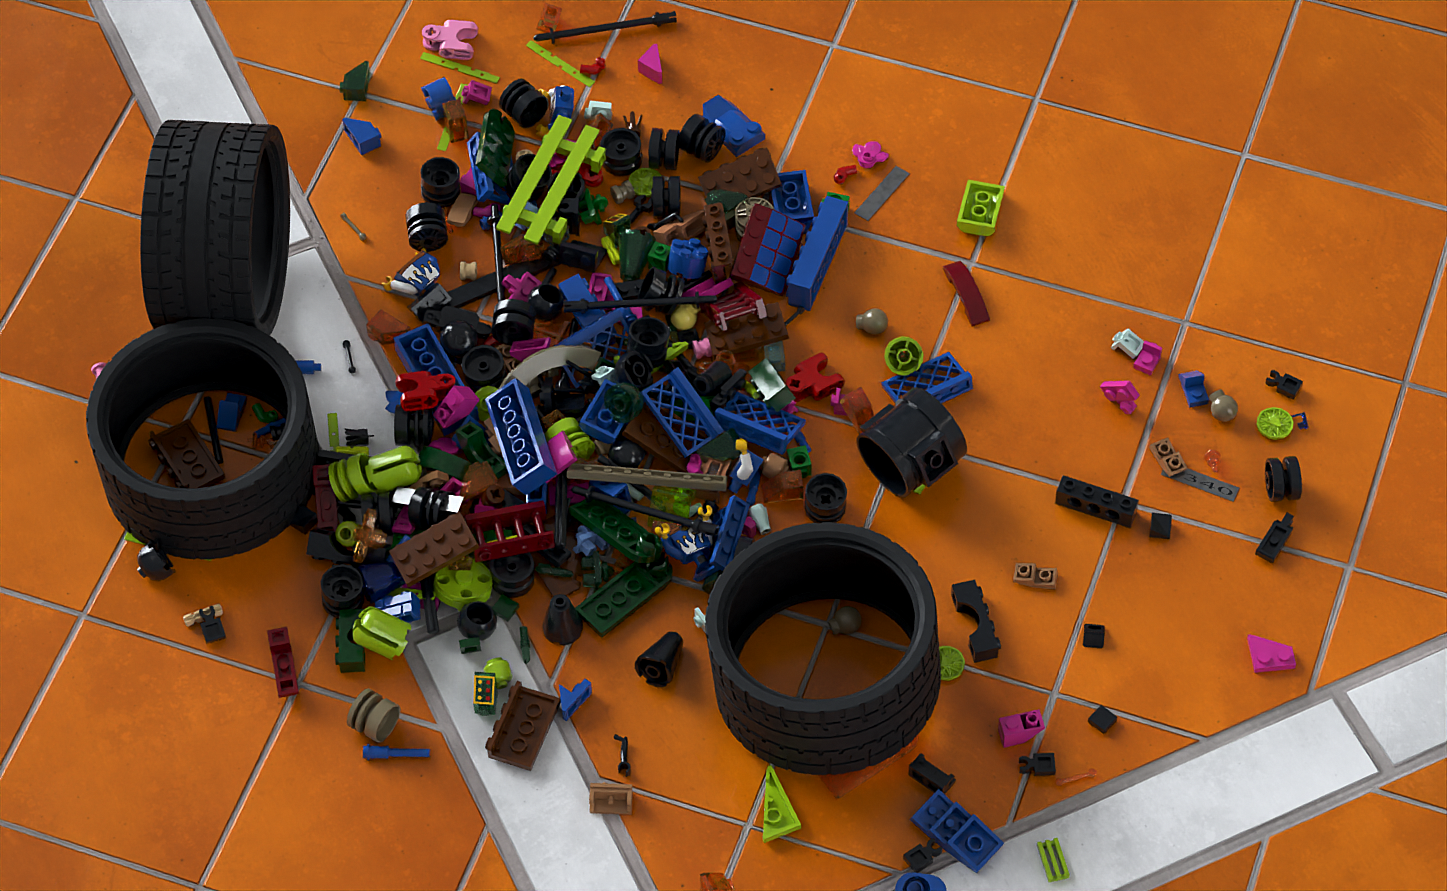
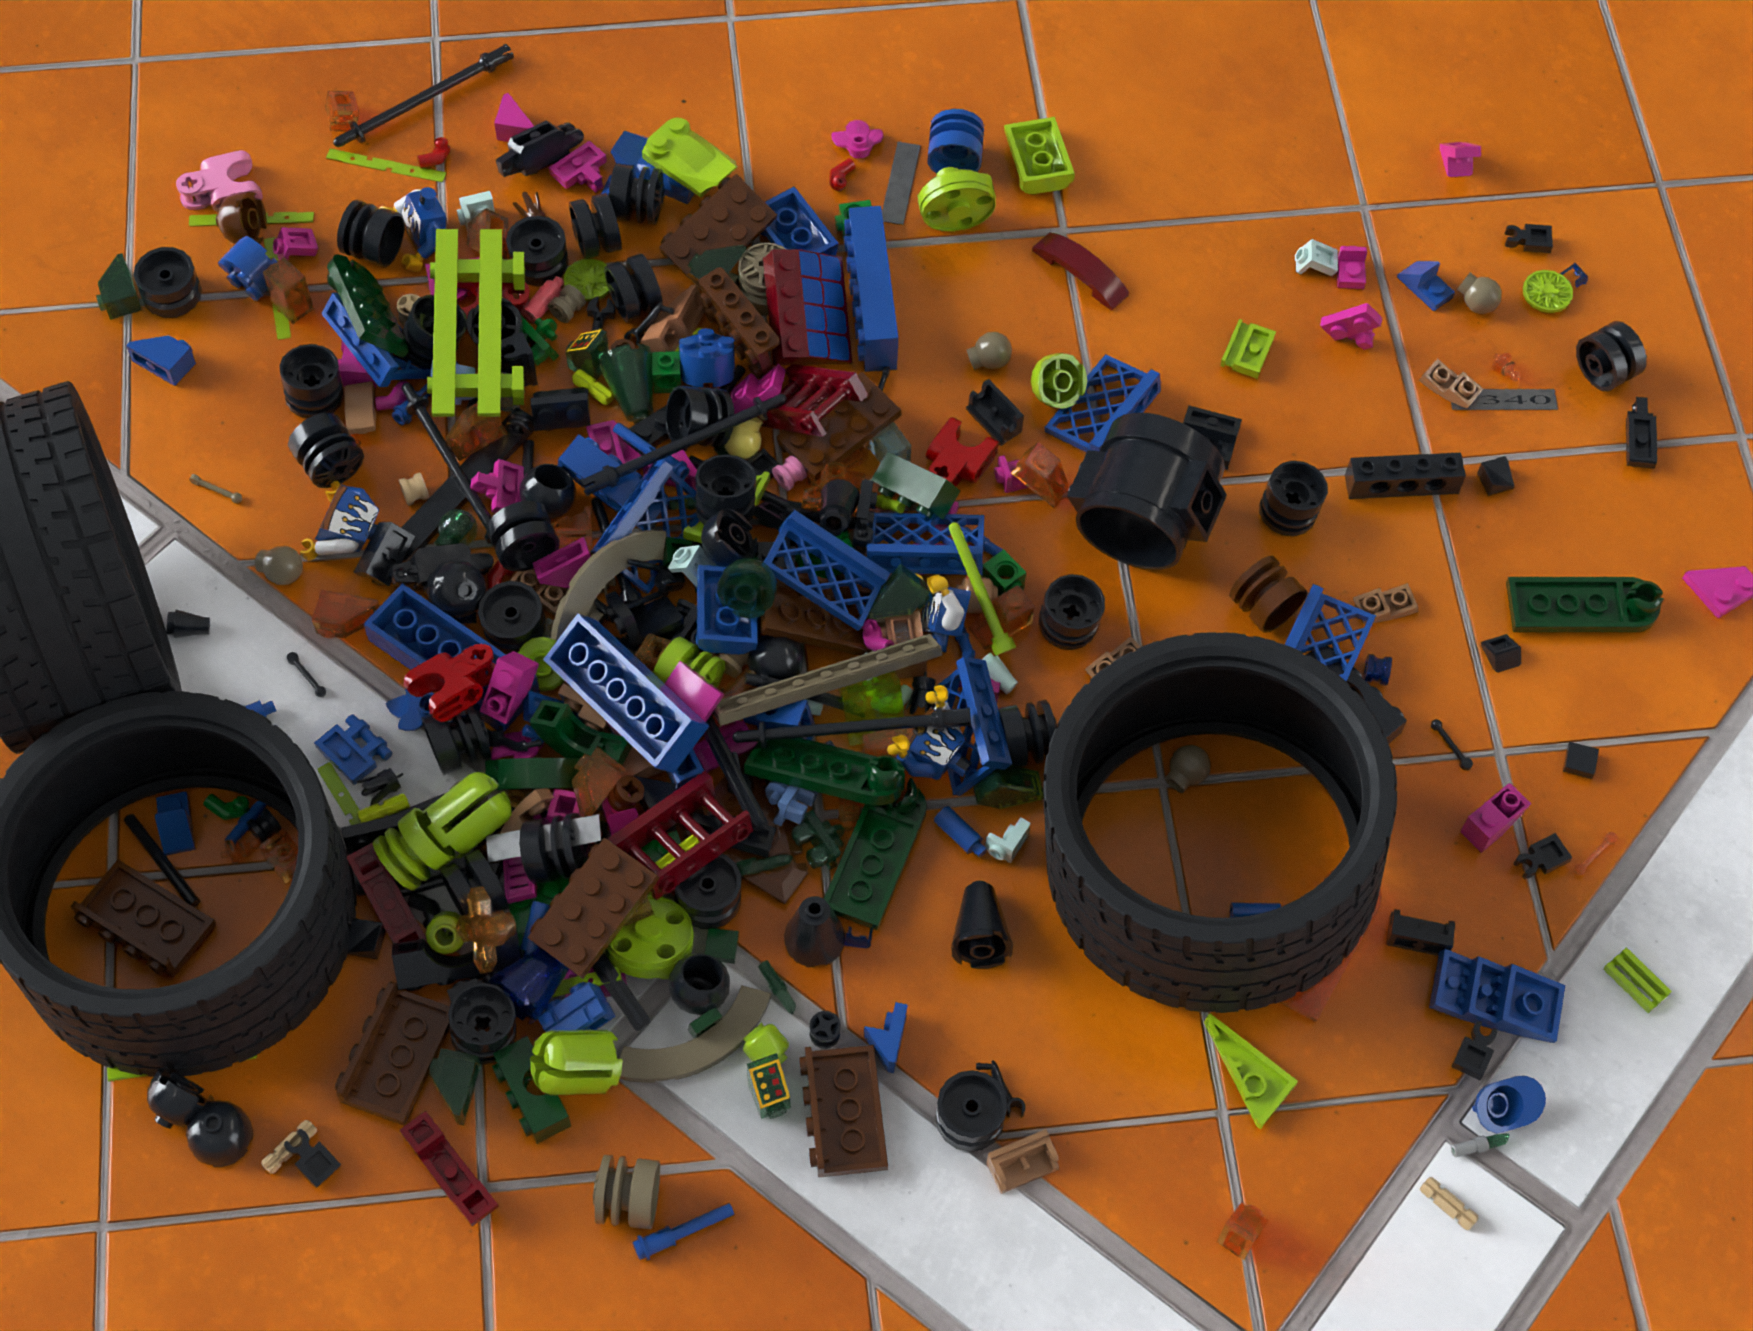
camera: 30 degrees left, 5 degrees up
none -> black wheel [133,247,202,318]
none -> black cone [166,609,210,638]
none -> black cylinder [186,1100,253,1167]
none -> reddish brown cylinder [216,192,267,244]
none -> dark tan piece [255,546,303,585]
none -> blue plate [314,714,393,786]
none -> reddish brown bracket [335,981,450,1126]
none -> clear green slope [429,1048,481,1126]
none -> clear green piece [434,509,478,546]
none -> black piece [486,725,542,752]
none -> black hinge [496,121,584,177]
none -> coral cylinder [521,276,564,324]
none -> dark pink hinge [549,141,607,193]
none -> dark tan tile [619,985,771,1083]
none -> lime slope [642,117,738,198]
none -> black wheel [809,1011,841,1049]
none -> clear blue piece [845,927,873,949]
none -> lime piece [917,167,996,231]
none -> blue wheel [927,109,985,174]
none -> blue cylinder [934,806,987,858]
none -> black wheel [935,1070,1008,1152]
none -> lime piece [949,522,1016,656]
none -> black hinge [966,379,1024,446]
none -> black slope [1183,405,1242,470]
none -> lime plate [1220,319,1276,379]
none -> reddish brown wheel [1229,556,1308,633]
none -> black wheel [1259,461,1328,536]
none -> blue fence [1285,584,1376,682]
none -> clear blue wheel [1363,653,1392,686]
none -> black hinge [1431,719,1473,770]
none -> dark pink slope [1440,142,1481,177]
none -> dark green plate [1506,577,1664,632]

